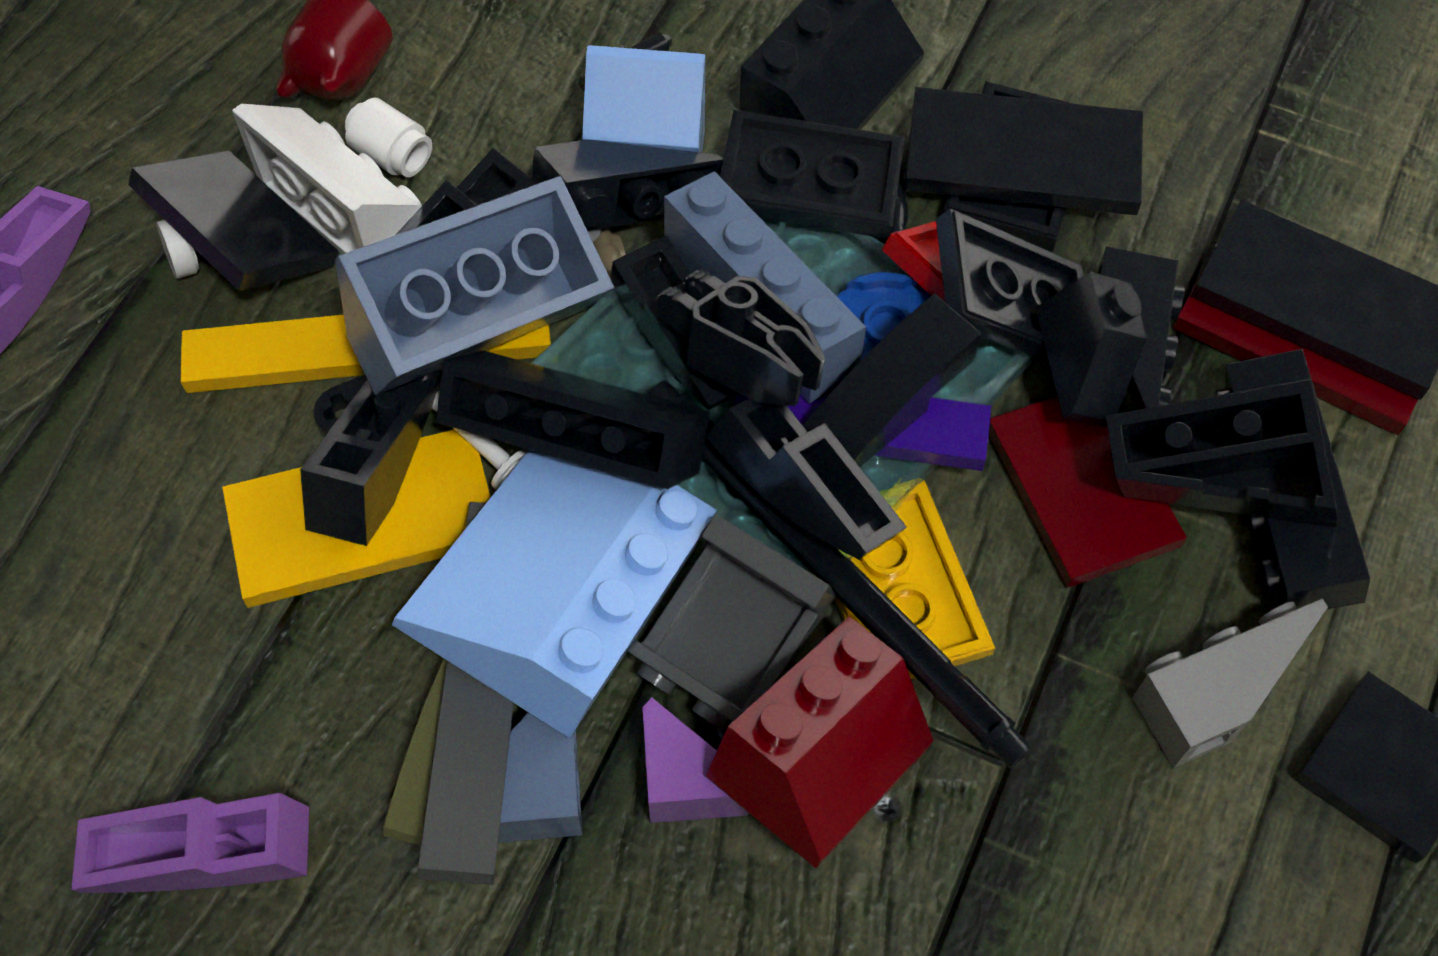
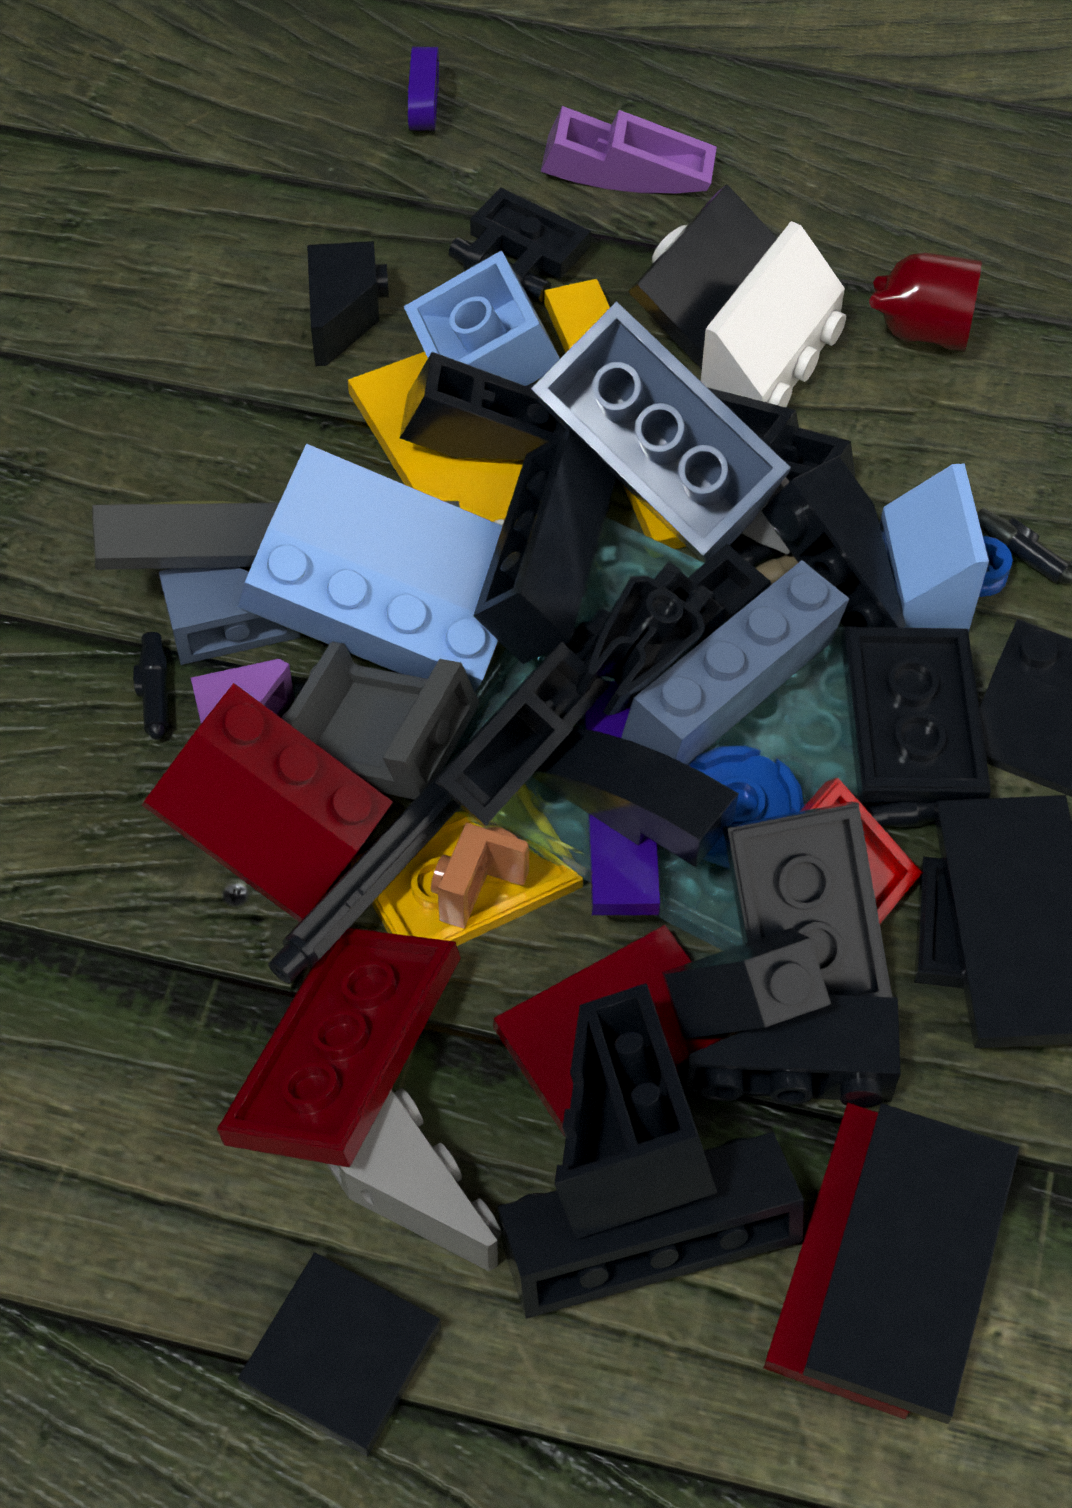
camera: 80 degrees right, 5 degrees down
medium lavender slope [71,793,309,893] -> none
white brick [345,98,432,177] -> none
none -> black piece [133,632,169,740]
none -> dark red tile [217,928,461,1168]
none -> black slope [307,241,389,366]
none -> light blue slope [404,250,560,386]
none -> nougat bracket [431,823,529,929]
none -> black plate [449,187,591,302]

